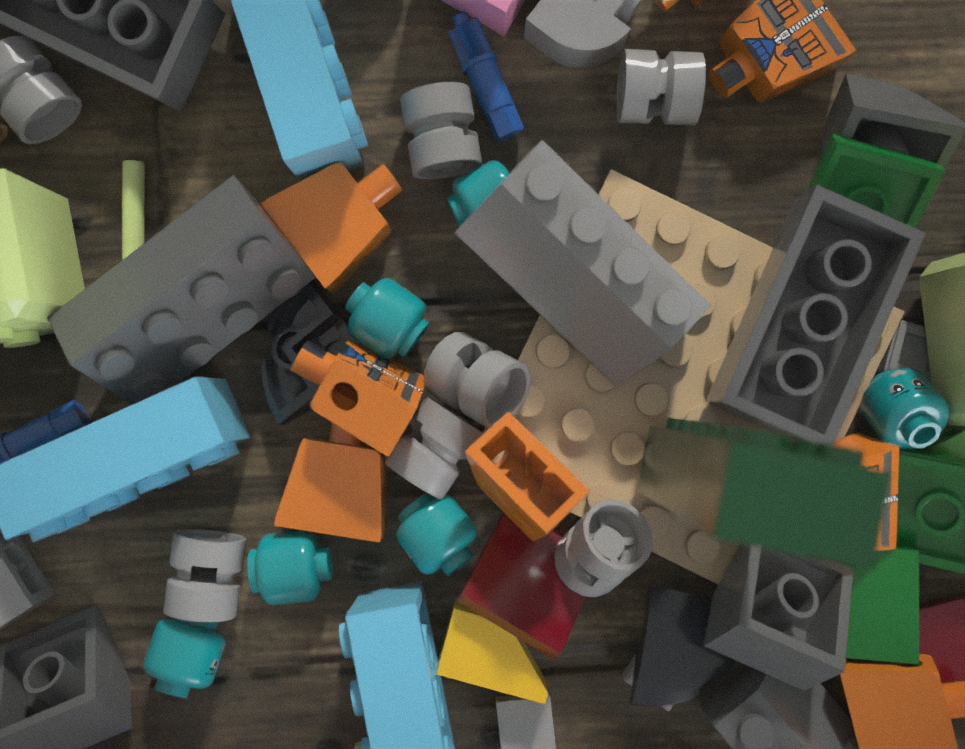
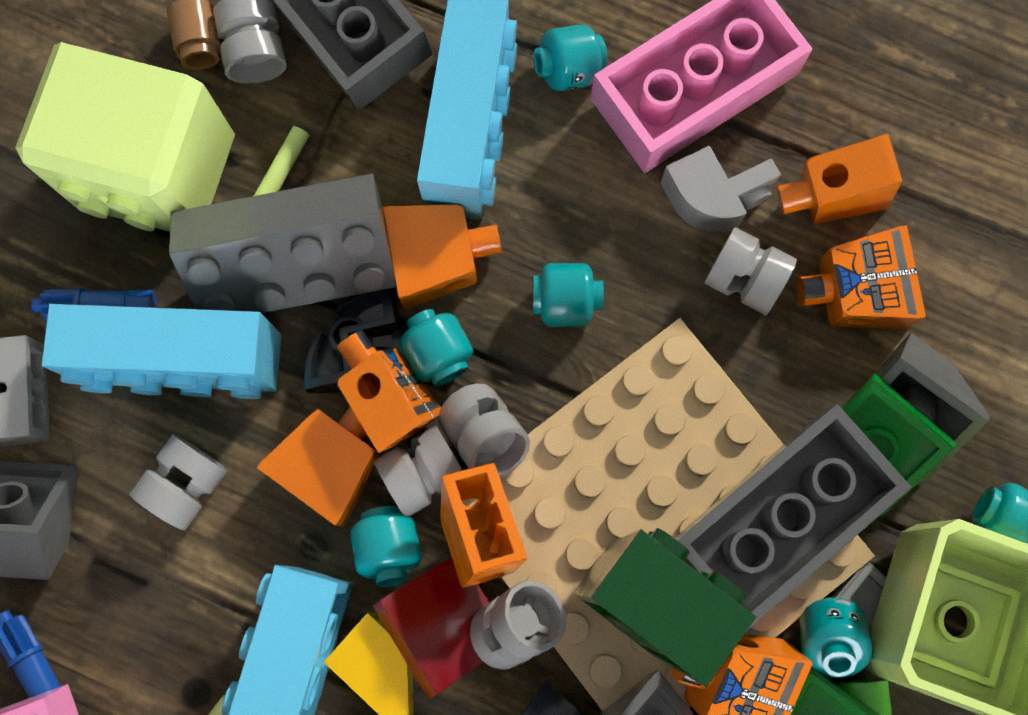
camera: 30 degrees right, 10 degrees down
teal head [143,617,226,698] -> none
teal head [247,530,333,605] -> none
light grey wheel [400,82,482,179] -> none
blue piece [448,12,525,143] -> none
light grey slope [454,140,711,387] -> none

